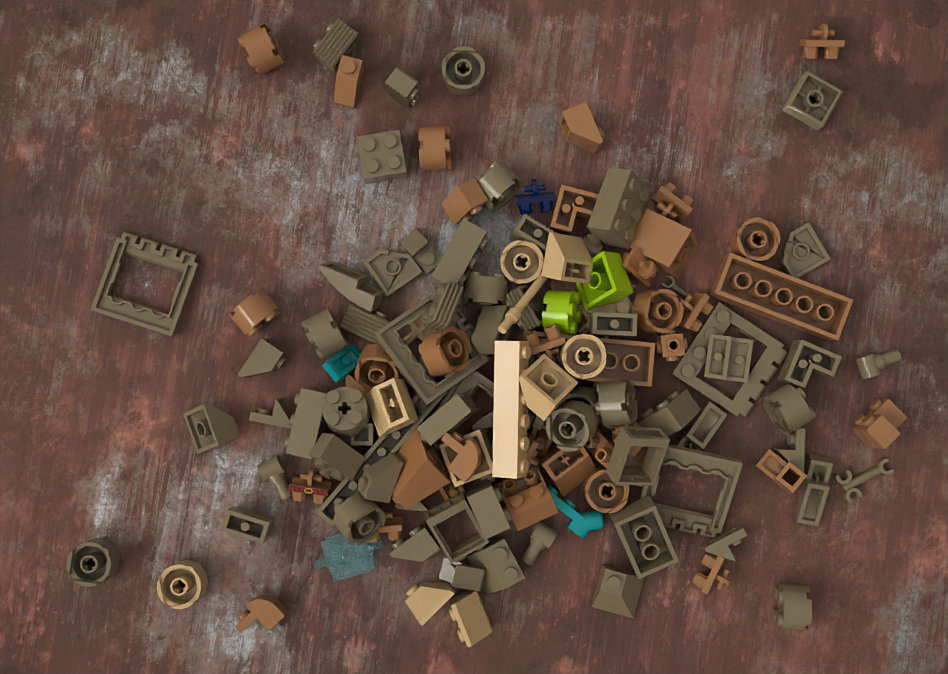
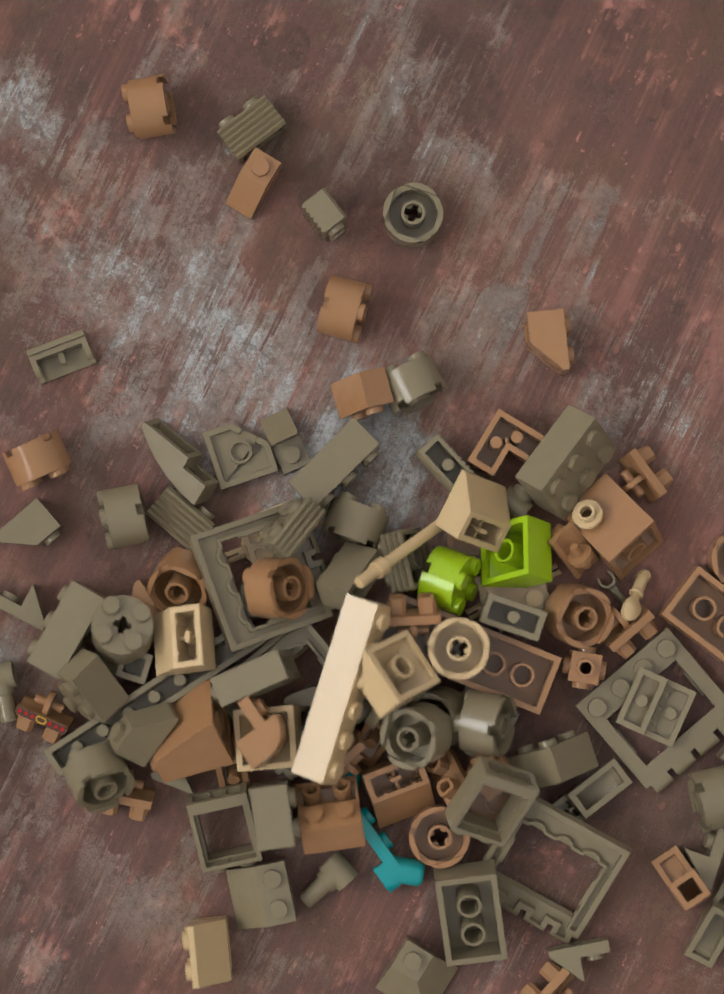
camera: 15 degrees right, 0 degrees up
clear light blue plate [312,533,385,583] -> none
teal slope [322,344,361,382] -> none
dark tan brick [357,130,408,184] -> none
dark tan slope [389,525,441,562] -> none
tan slope [405,582,455,626] -> none
dark tan slope [439,557,486,591] -> none
tan brick [499,240,544,286] -> none
clear blue hips [515,179,556,215] -> none
none -> dark tan hinge [26,329,97,385]
none -> tan plate [572,499,603,530]
none -> tan piece [621,569,651,622]

